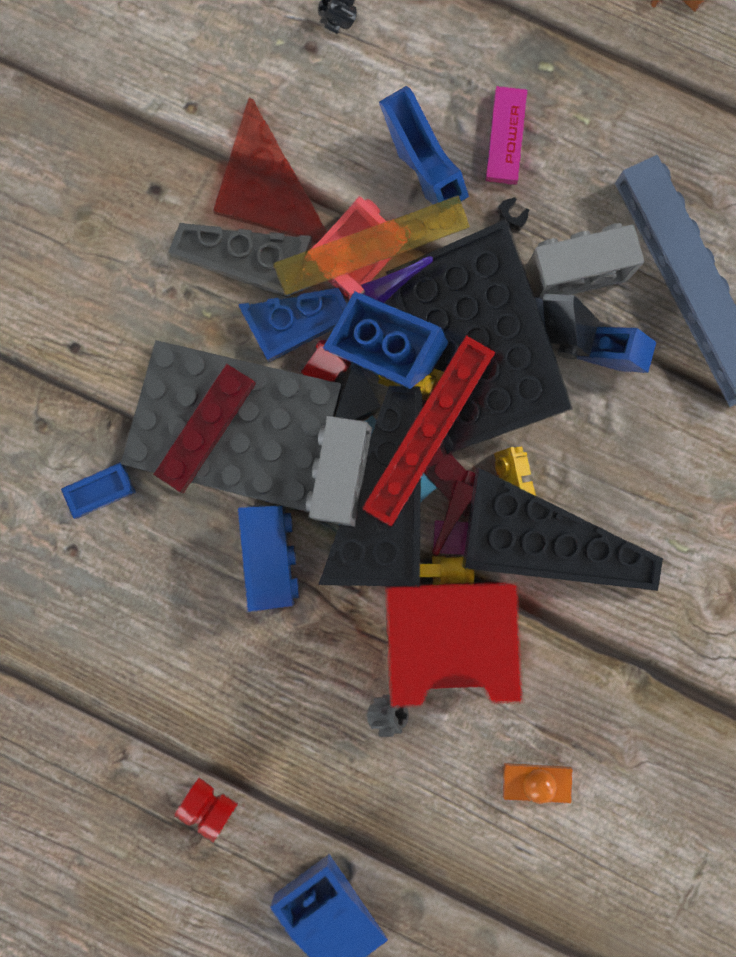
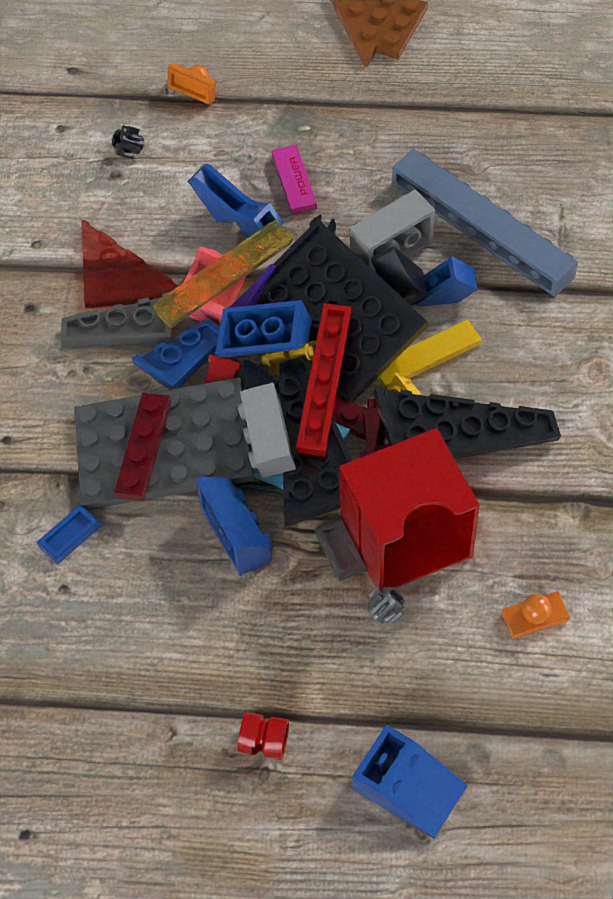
camera: 20 degrees left, 25 degrees down
none -> flat silver tile [315,518,366,581]
none -> yellow tile [377,319,482,390]

